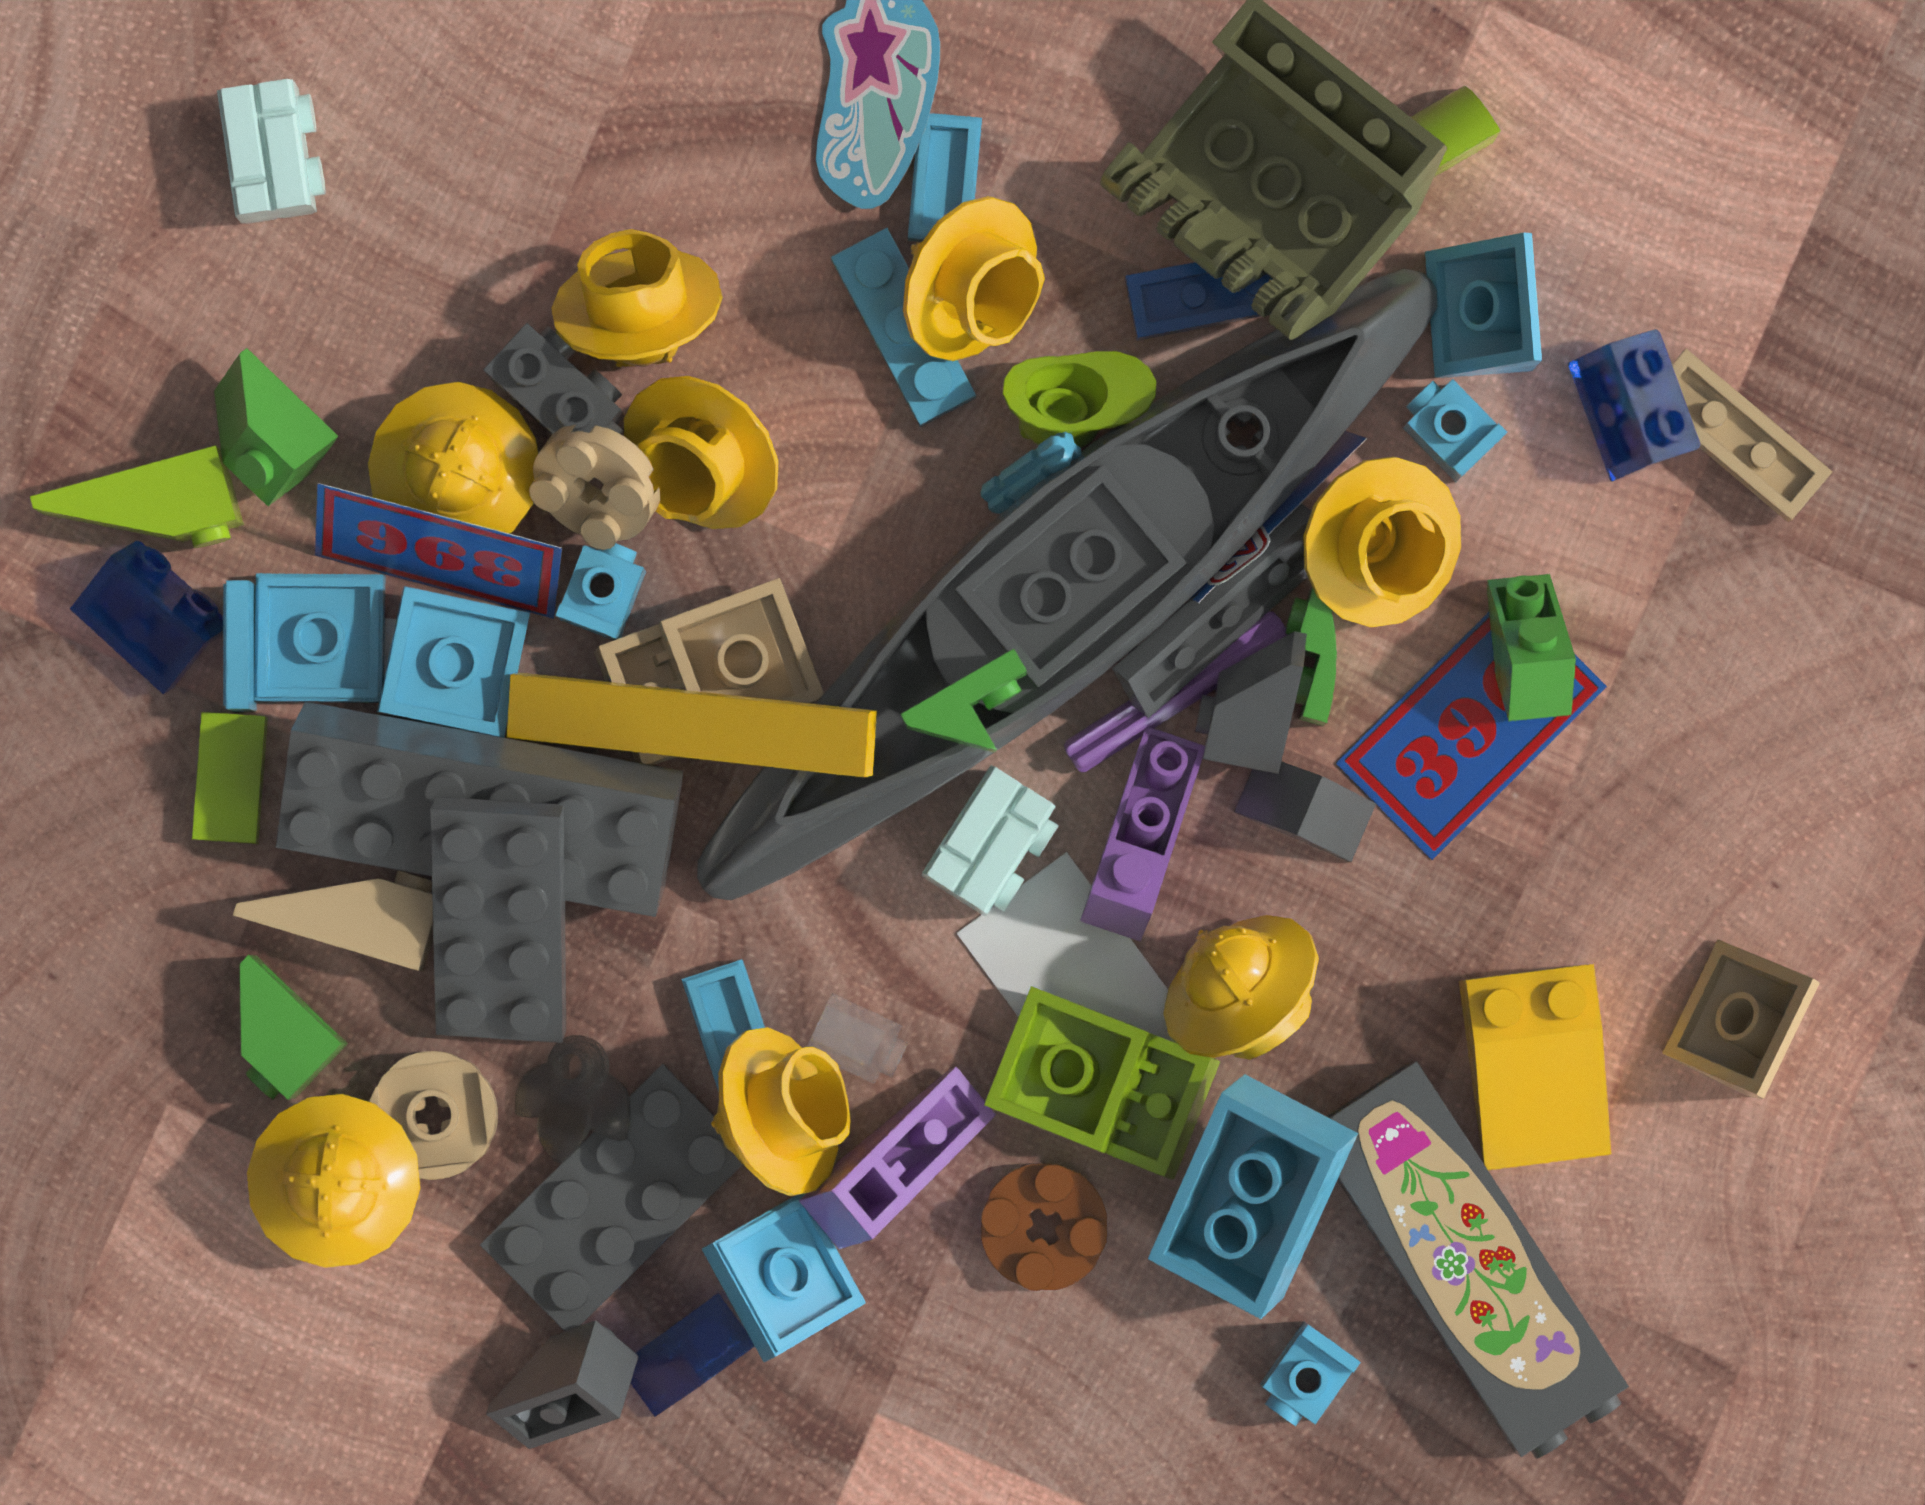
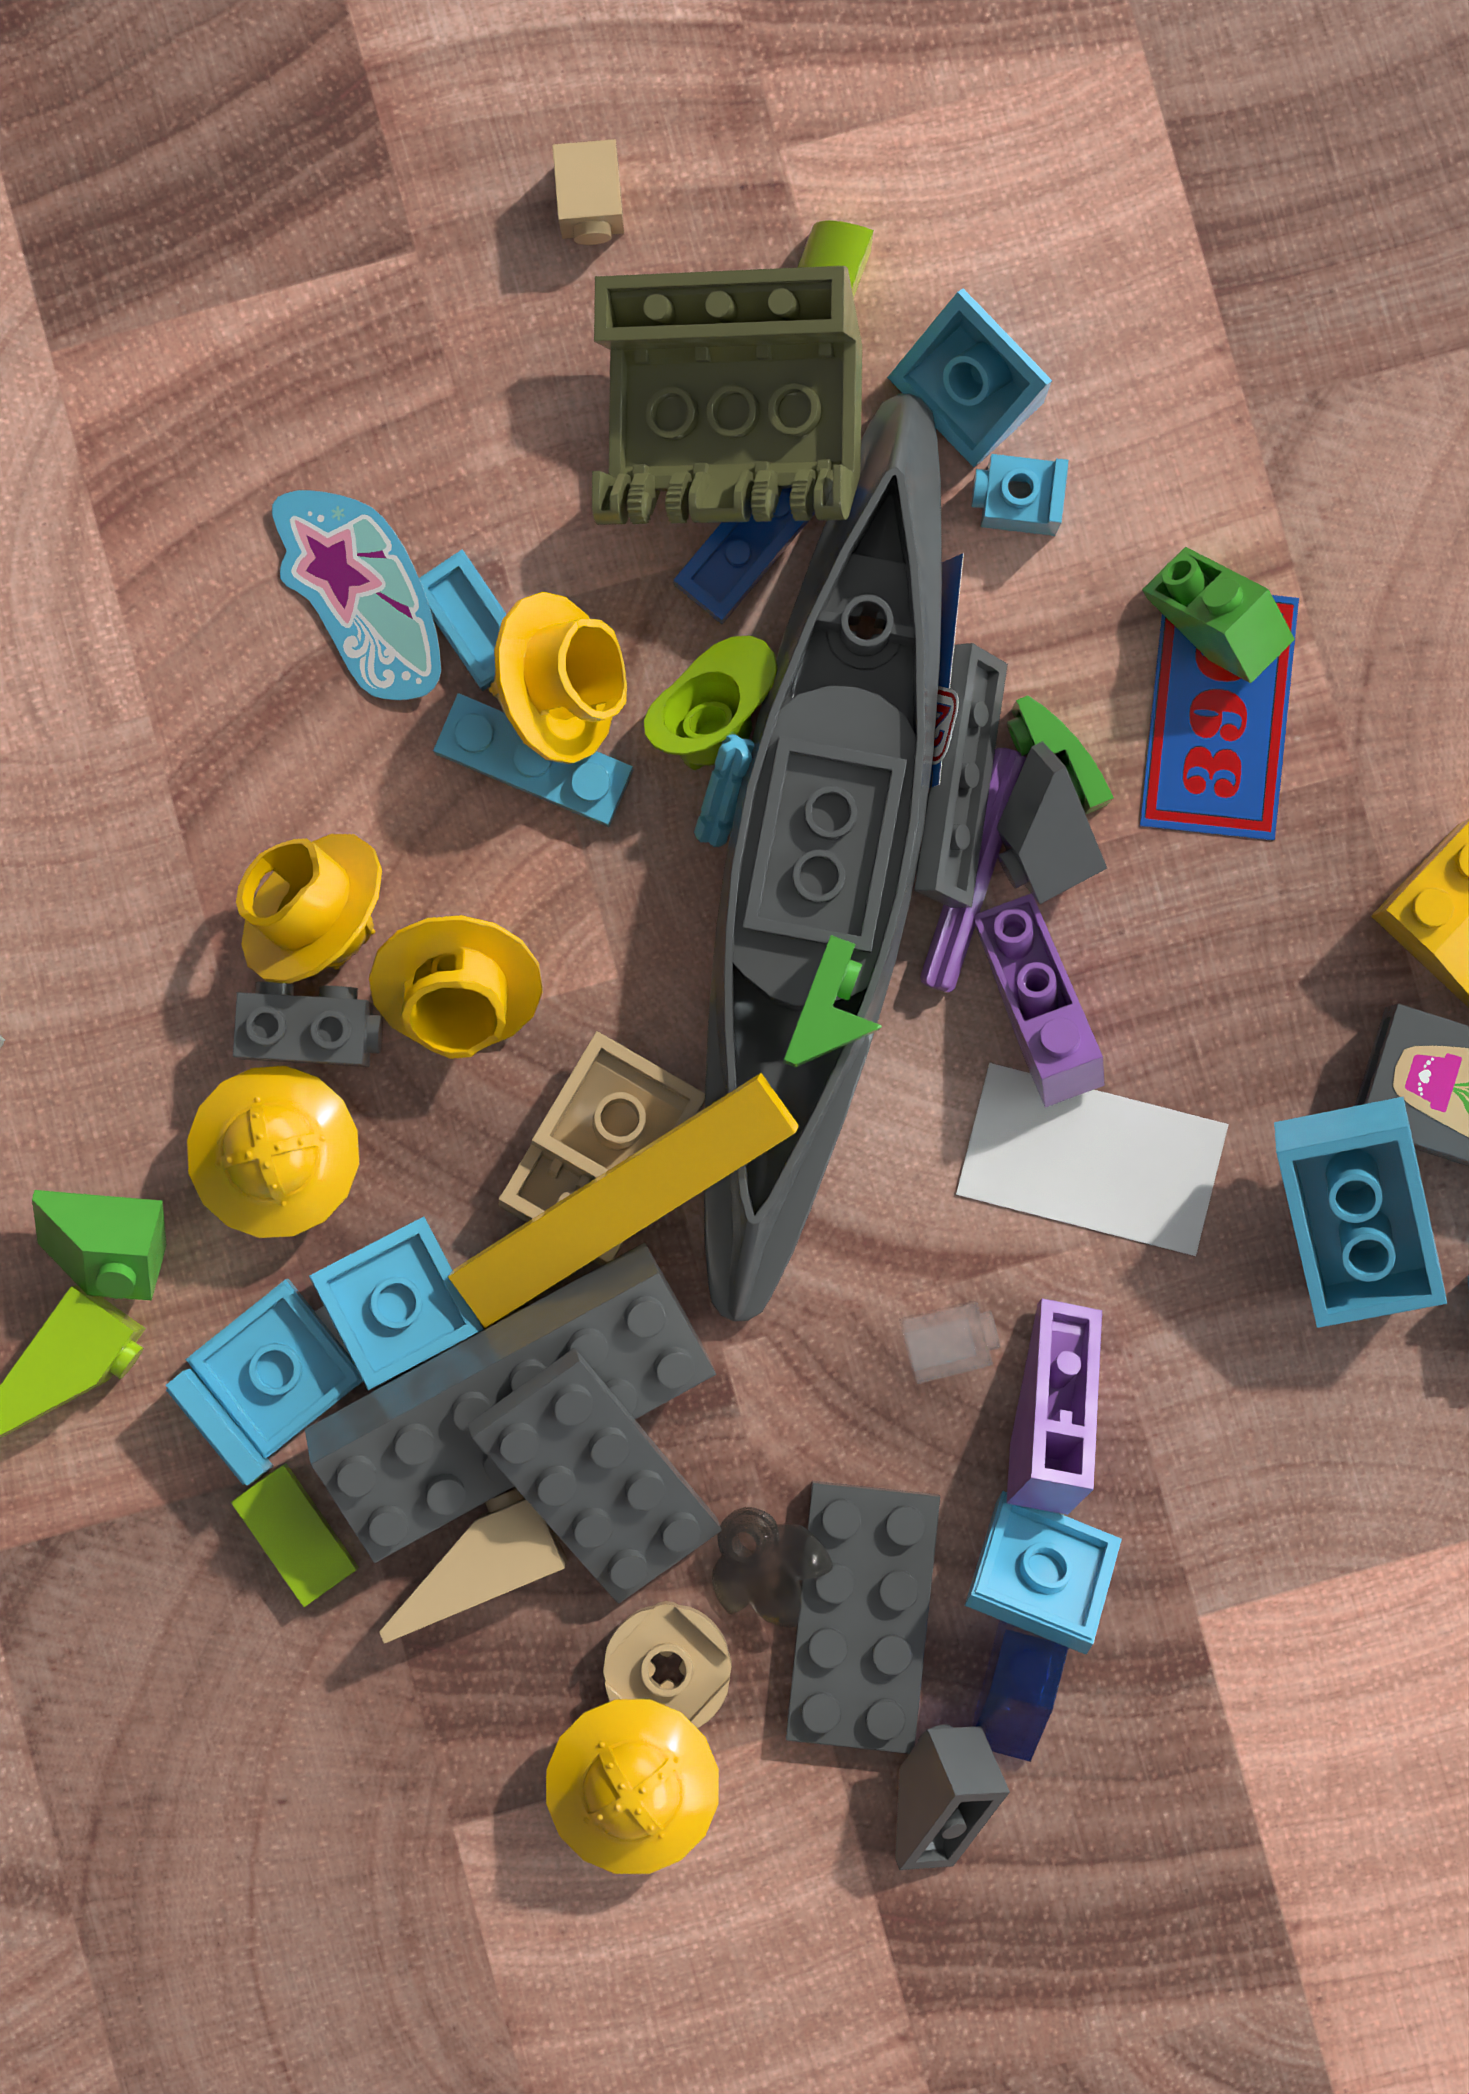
camera: 30 degrees left, 0 degrees up
clear blue bracket [70,541,223,695] -> none
bright green slope [240,955,348,1100] -> none
sticker [315,483,562,619] -> none
tan plate [529,425,660,550] -> none
medium azure brick [555,543,646,640] -> none
medium azure tile [681,959,765,1092] -> none
yellow helmet [711,1027,850,1196] -> none
light aqua brick [921,765,1059,917] -> none
dark orange plate [981,1163,1107,1291] -> none
lime slope [984,986,1221,1180] -> none
yellow helmet [1163,915,1319,1060] -> none
dark grey slope [1234,761,1376,862] -> none
yellow helmet [1303,456,1461,627] -> none
clear blue bracket [1568,329,1701,482] -> none
tan plate [1642,349,1833,522] -> none

